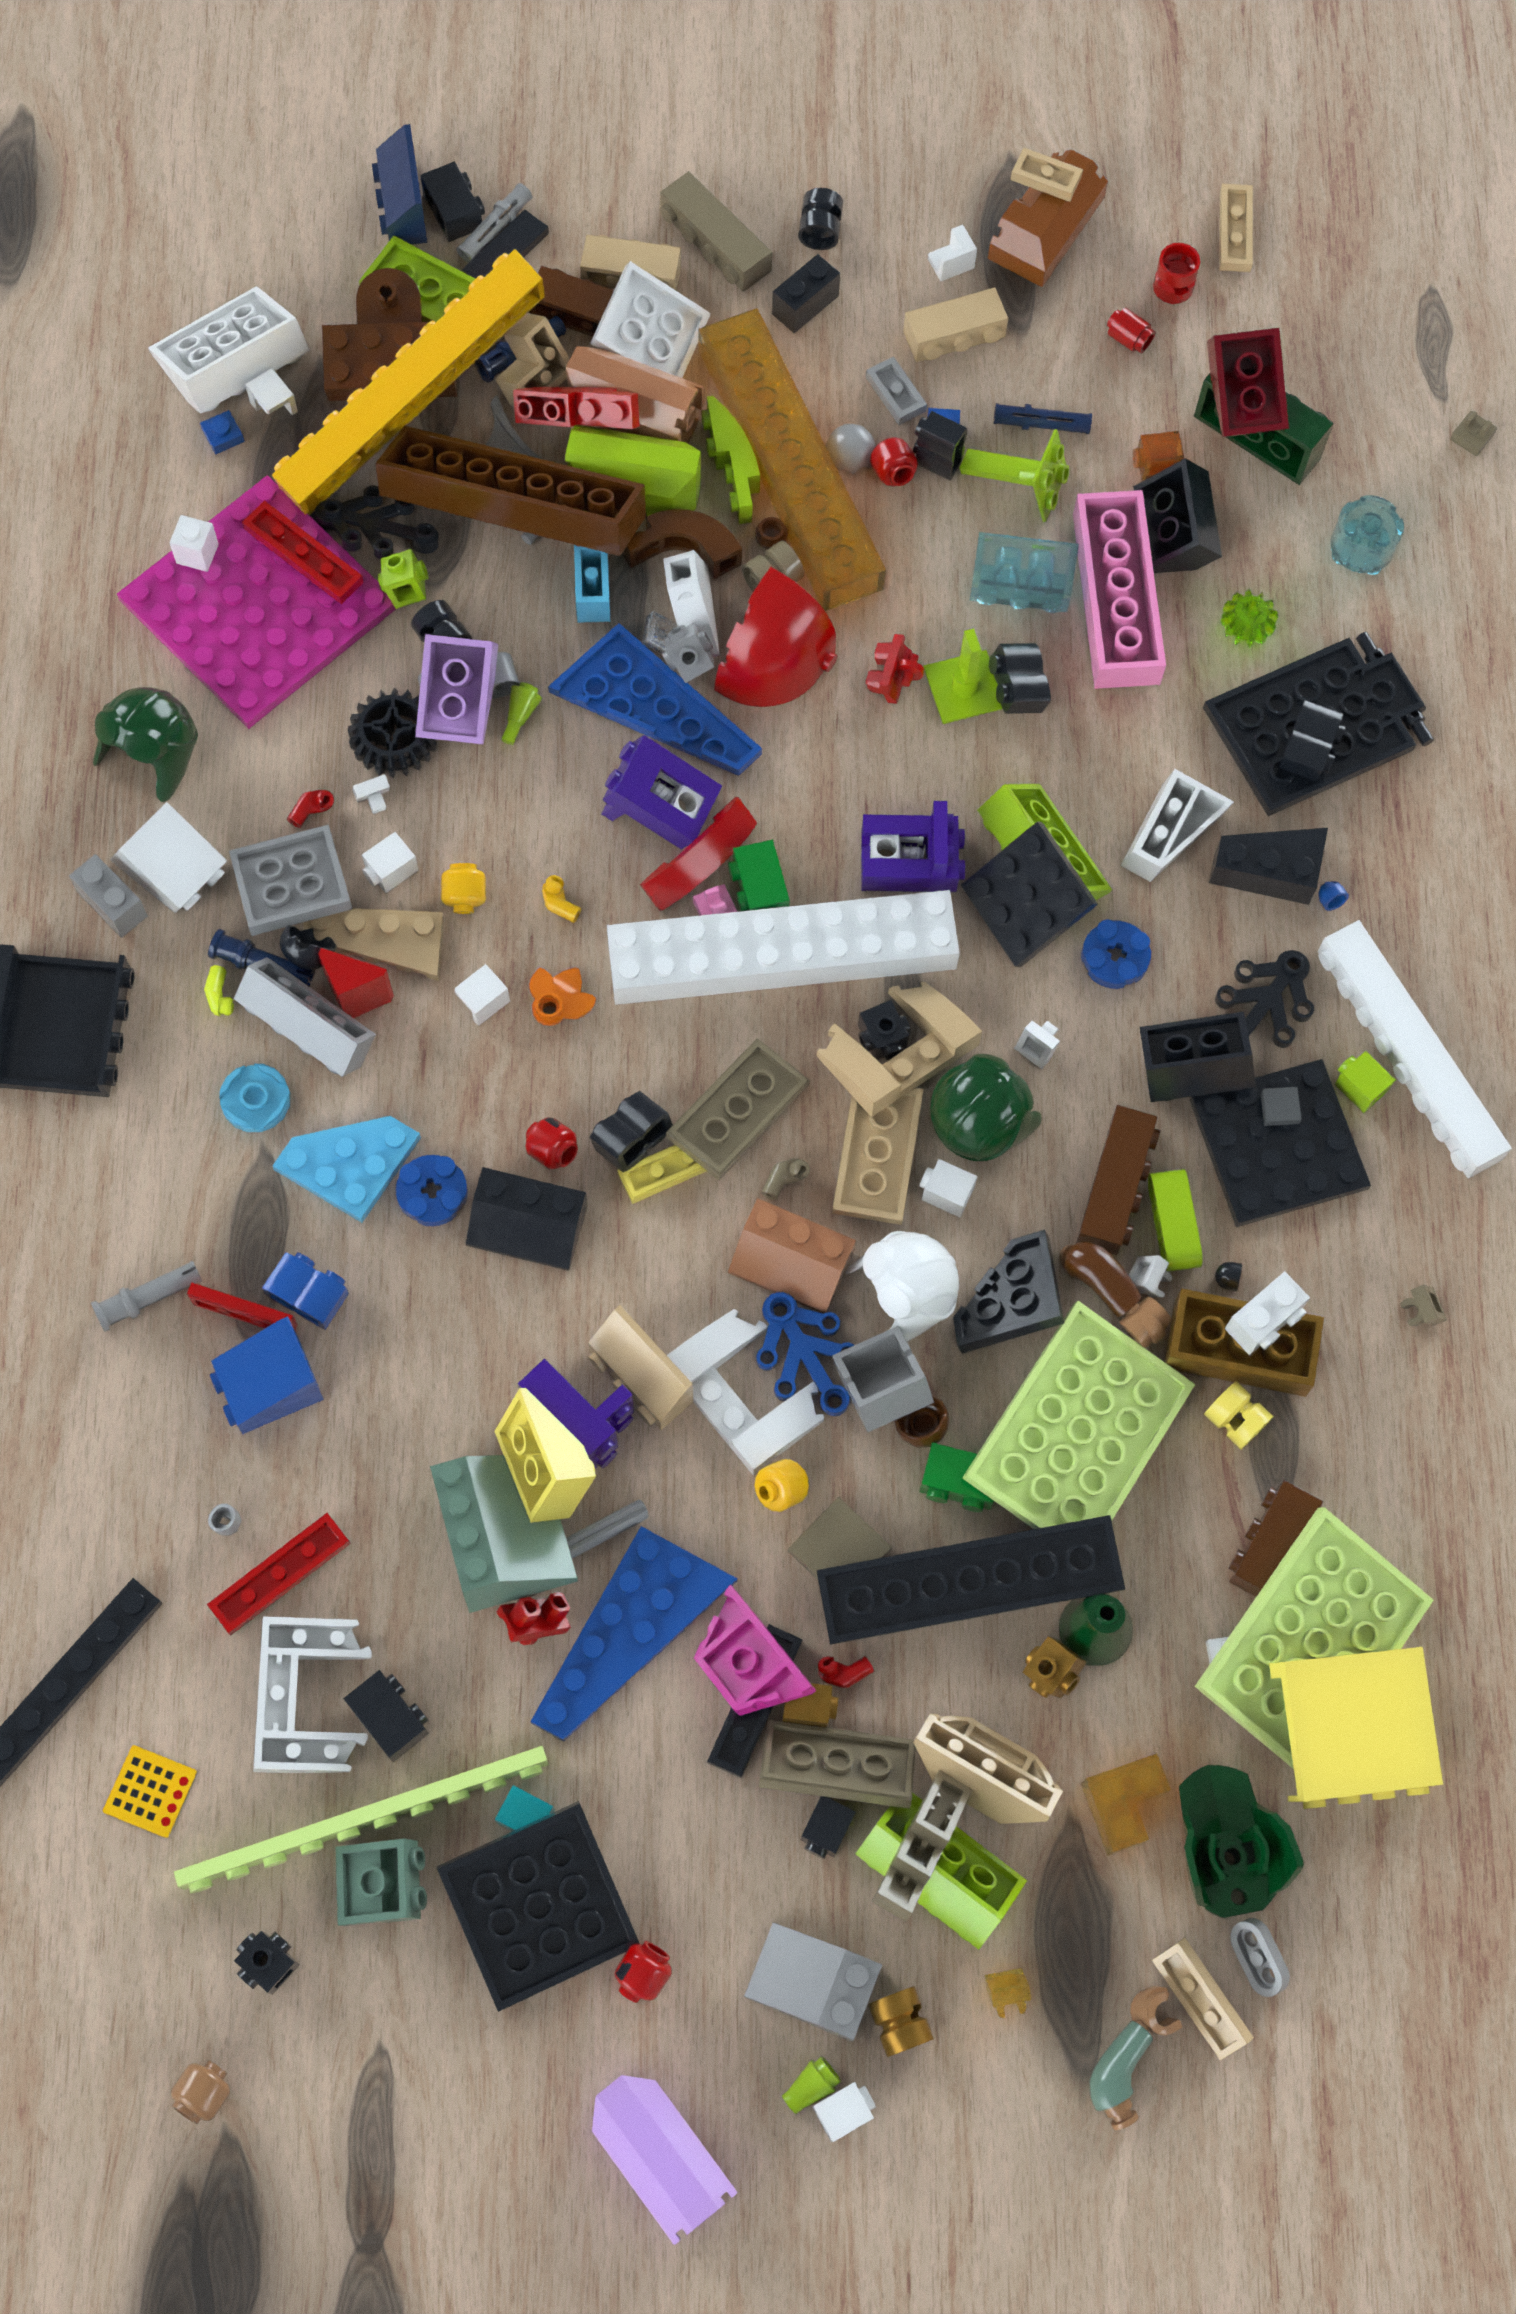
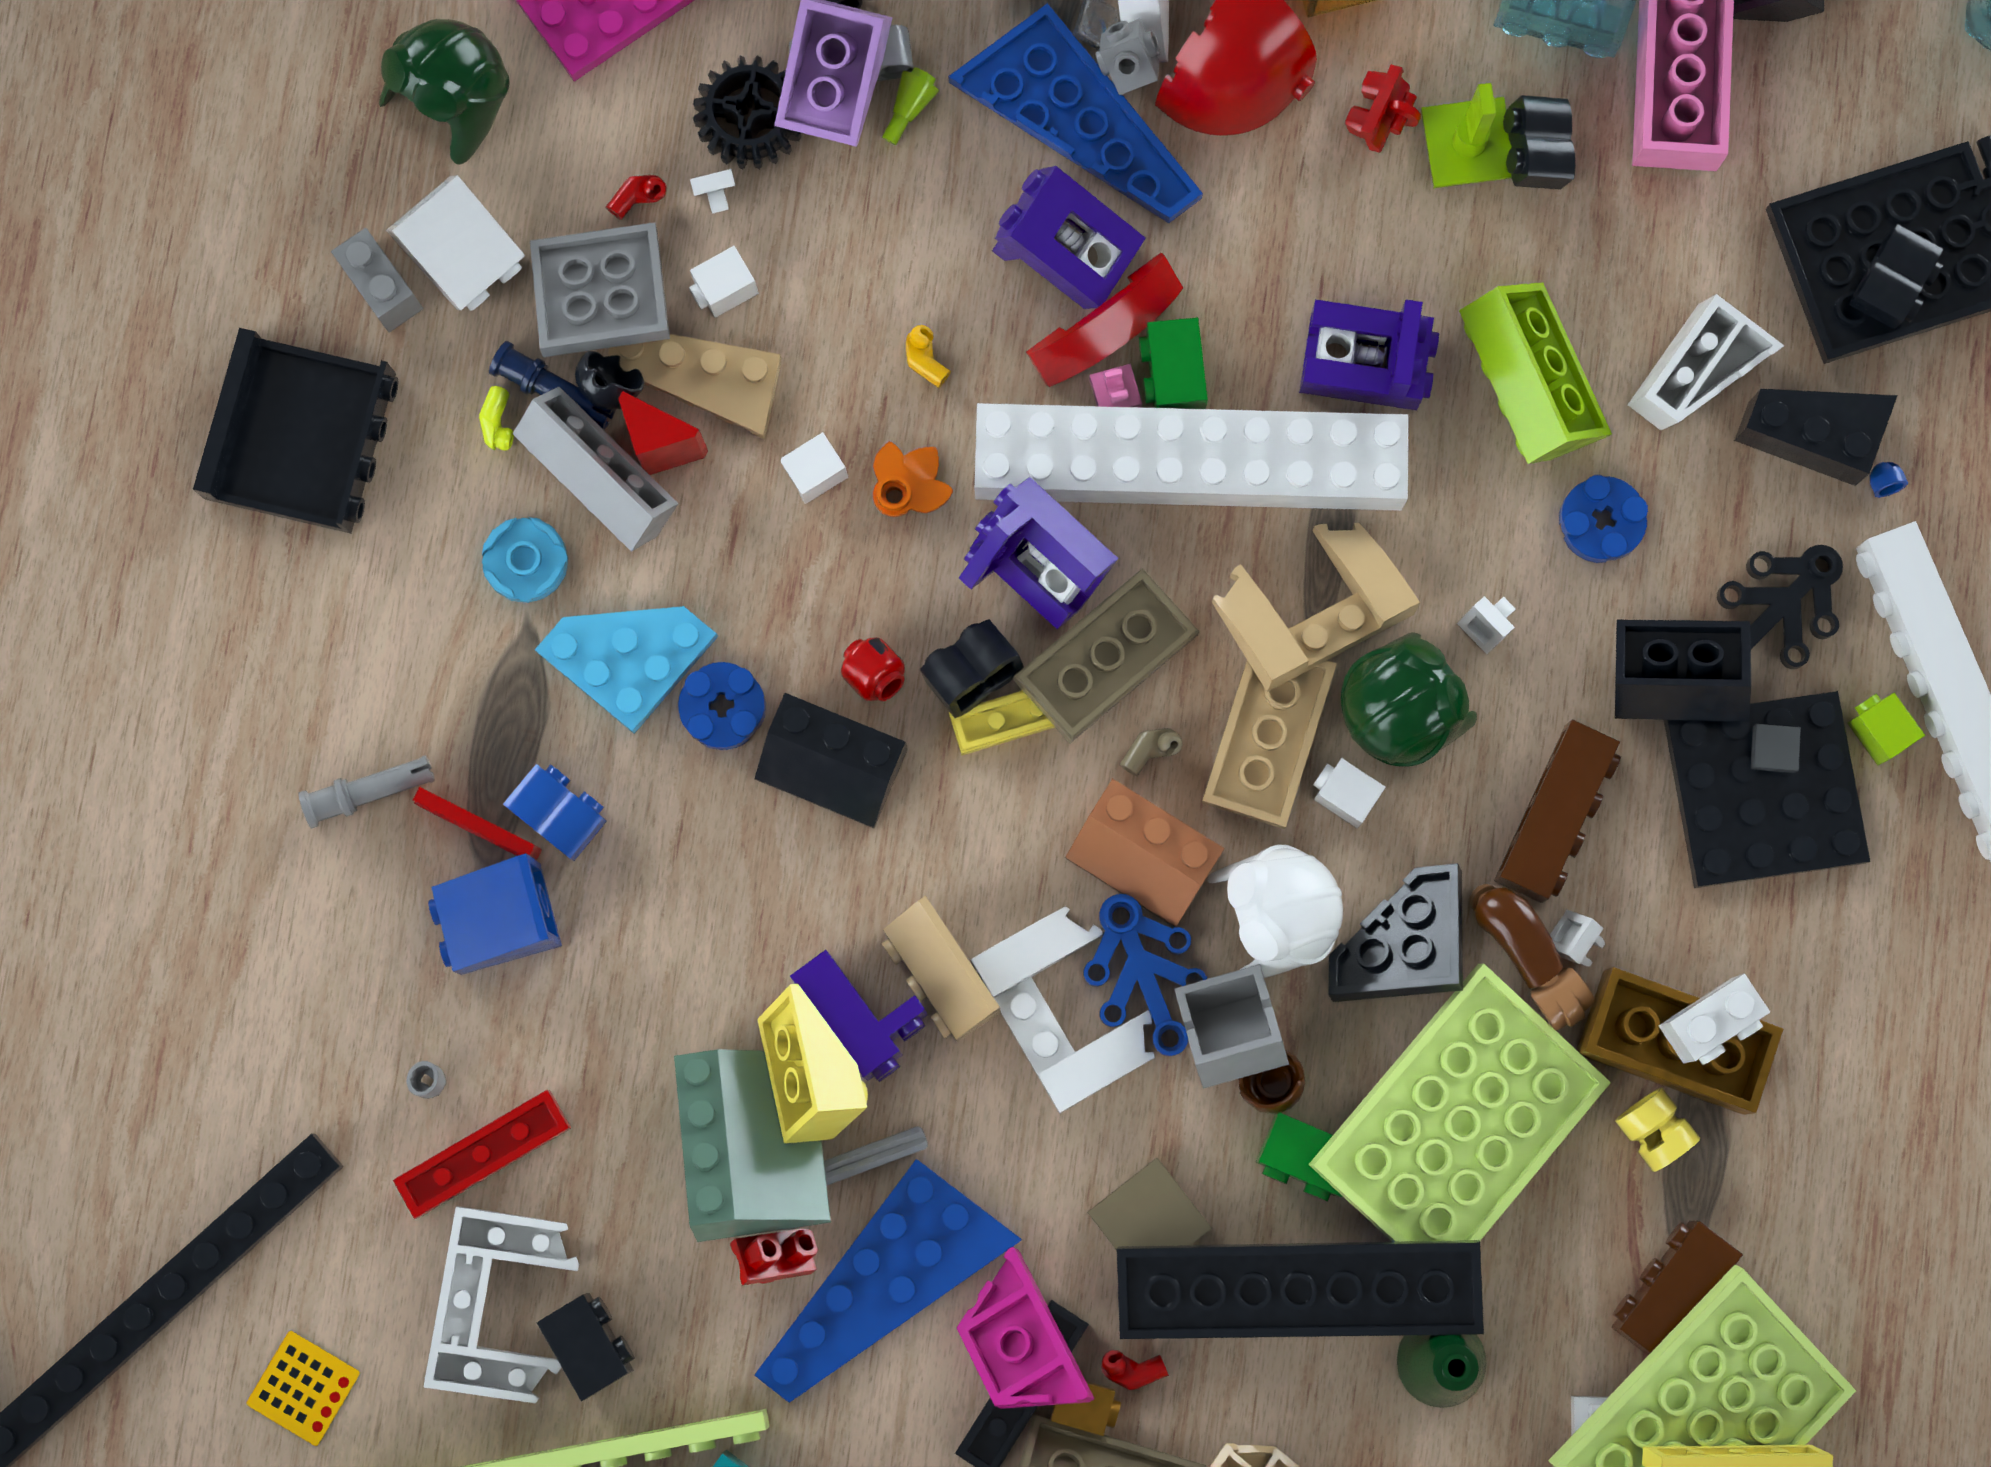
camera: 15 degrees right, 10 degrees up
yellow head [441,863,486,914] -> none
yellow head [754,1459,809,1512] -> none
black brick [858,1000,911,1060] -> none
black plate [961,821,1098,967] -> none
pearl gold brick [1022,1636,1087,1698] -> none
lime beam [1148,1169,1203,1272] -> none
black hinge [1215,1262,1242,1292] -> none
clear neon green gear [1220,588,1278,648] -> none
dark tan tile [1400,1284,1447,1326] -> none
none -> dark purple brick [959,477,1119,629]

